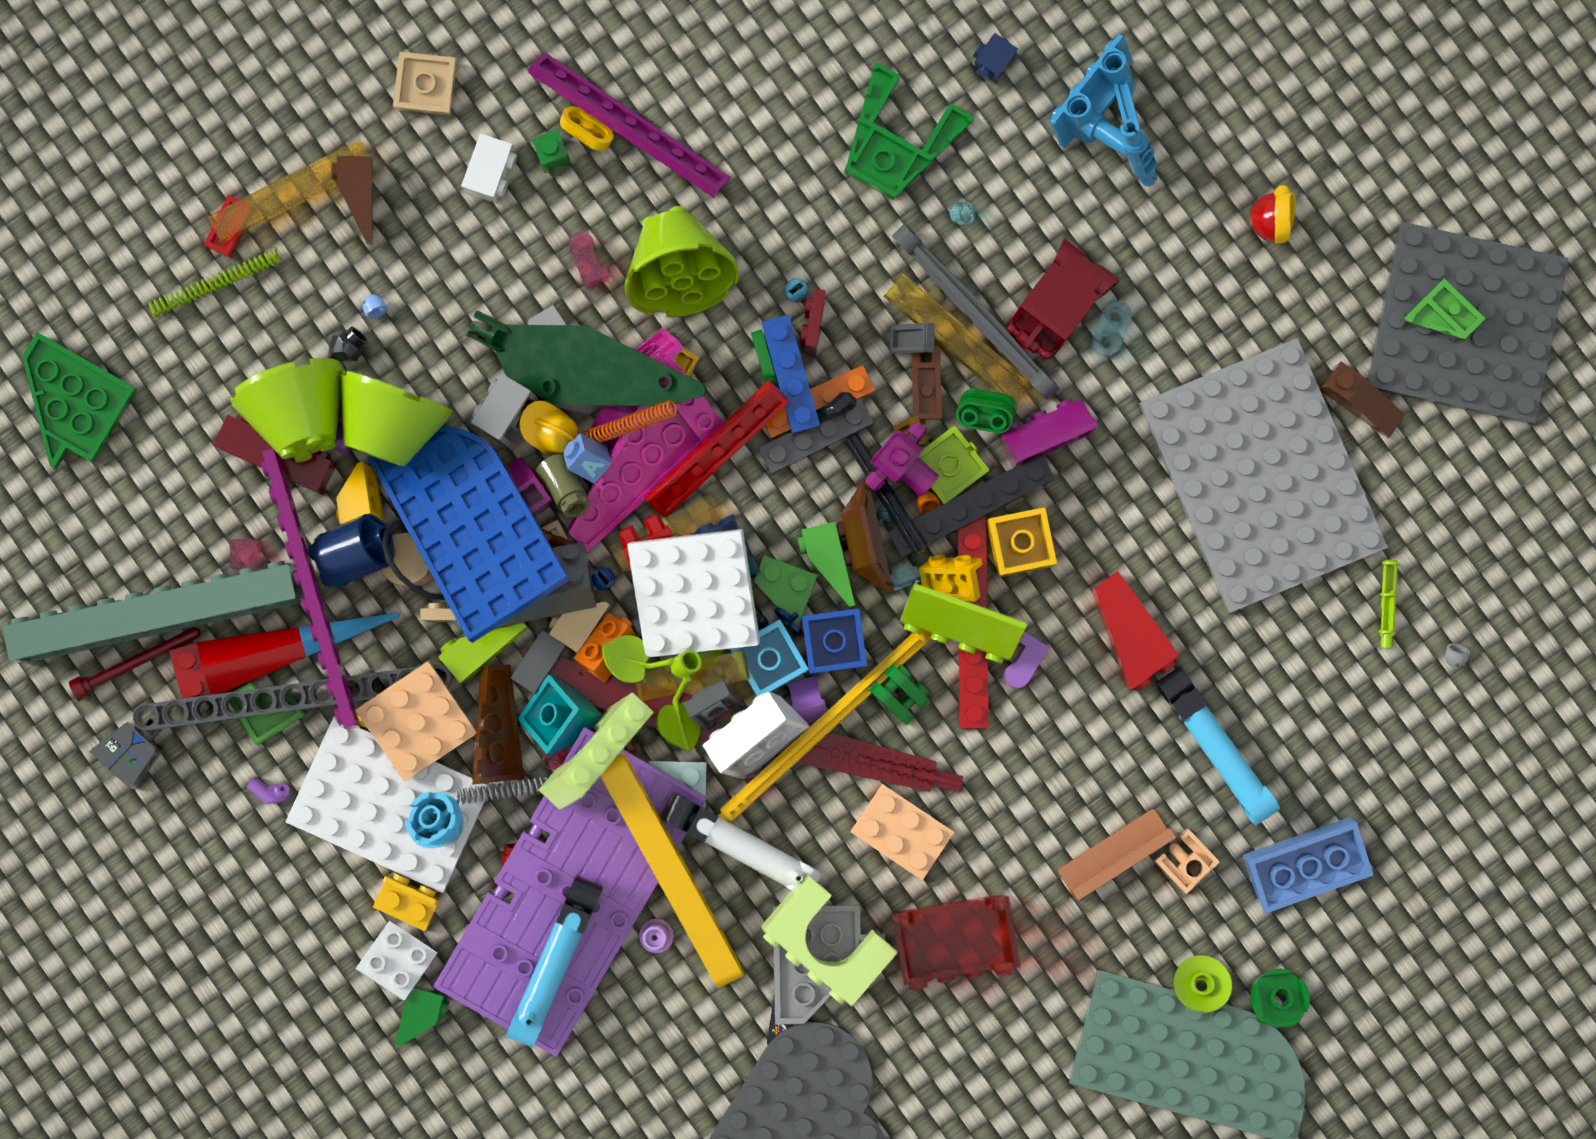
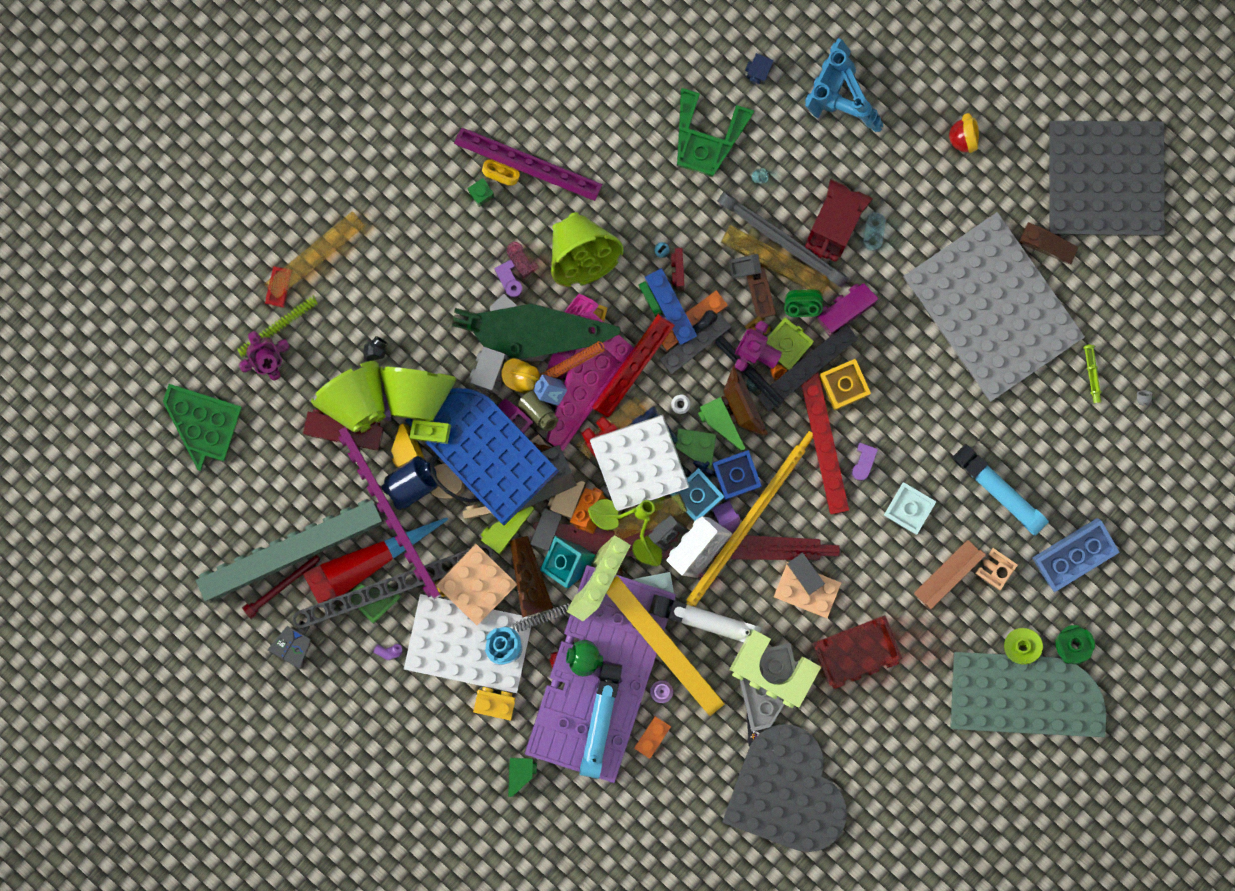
camera: 10 degrees left, 0 degrees up
clear pink plate [229,538,261,569] -> none
reddish brown slope [331,156,373,245] -> none
white hinge [356,921,438,1001] -> none
light blue hinge [362,295,388,319] -> none
tan plate [393,52,457,116] -> none
white brick [461,133,518,203] -> none
clear pink hinge [542,749,566,770] -> none
blue hinge [592,567,615,591] -> none
green brick [869,664,930,726] -> none
clear light blue plate [890,564,921,591] -> none
lime slope [899,584,1027,664] -> none
yellow bracket [919,554,982,602] -> none
red slope [1092,571,1179,691] -> none
bright green wing [1403,278,1486,340] -> none
none -> magenta piece [239,331,290,381]
none -> lime plate [409,419,451,444]
none -> medium lavender leg [494,260,522,298]
none -> green plant [566,640,603,677]
none -> orange plate [634,716,671,759]
none -> white plate [671,395,690,414]
none -> dark grey tile [787,553,825,595]
none -> light aqua plate [883,482,936,535]

